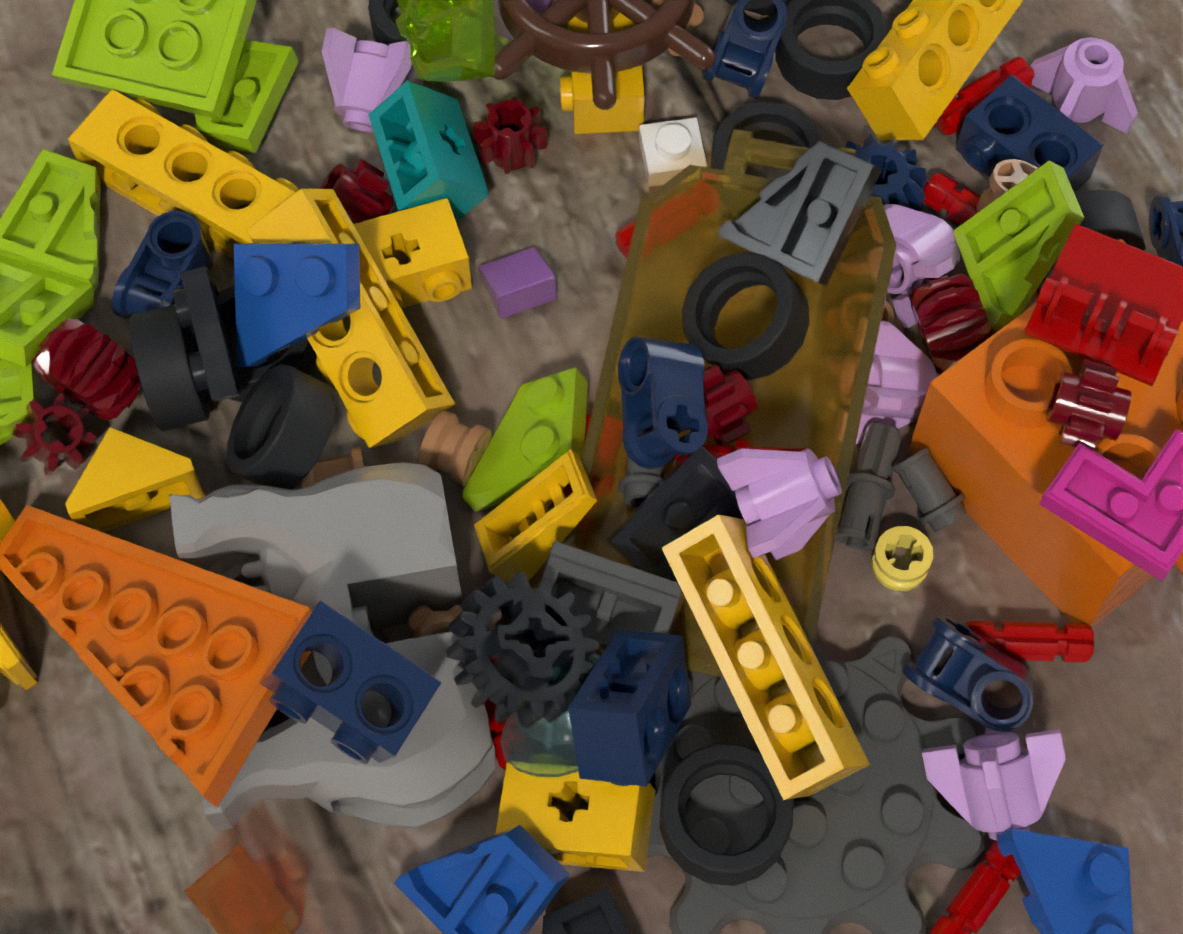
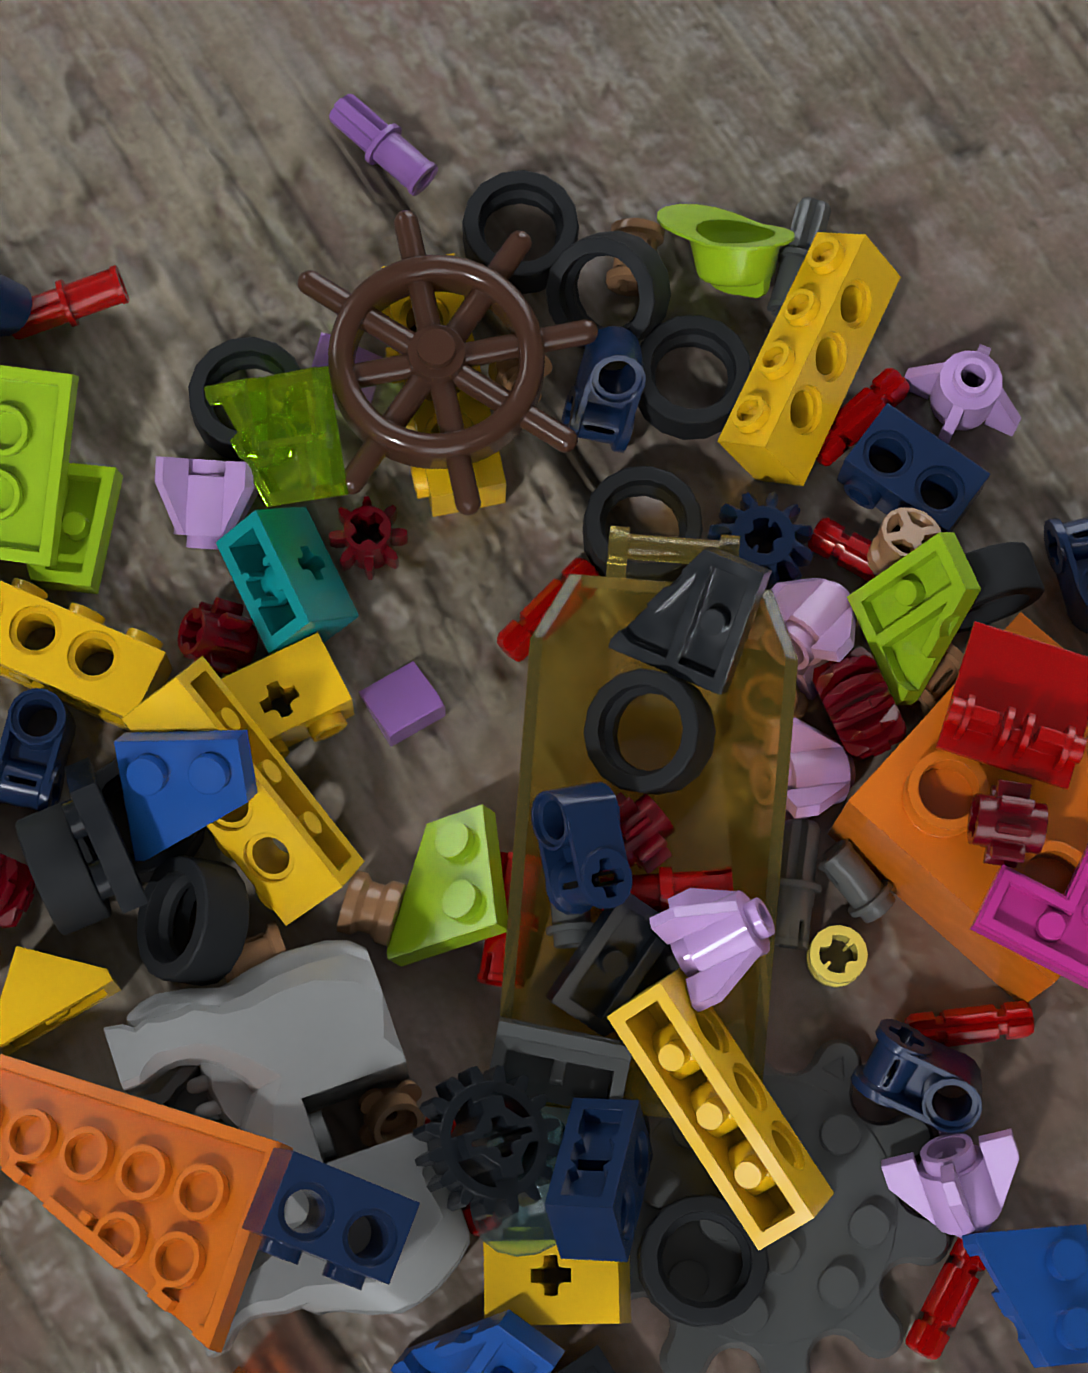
camera: 15 degrees left, 10 degrees up
yellow slope [474,449,597,582] -> none
white plate [639,117,707,187] -> none

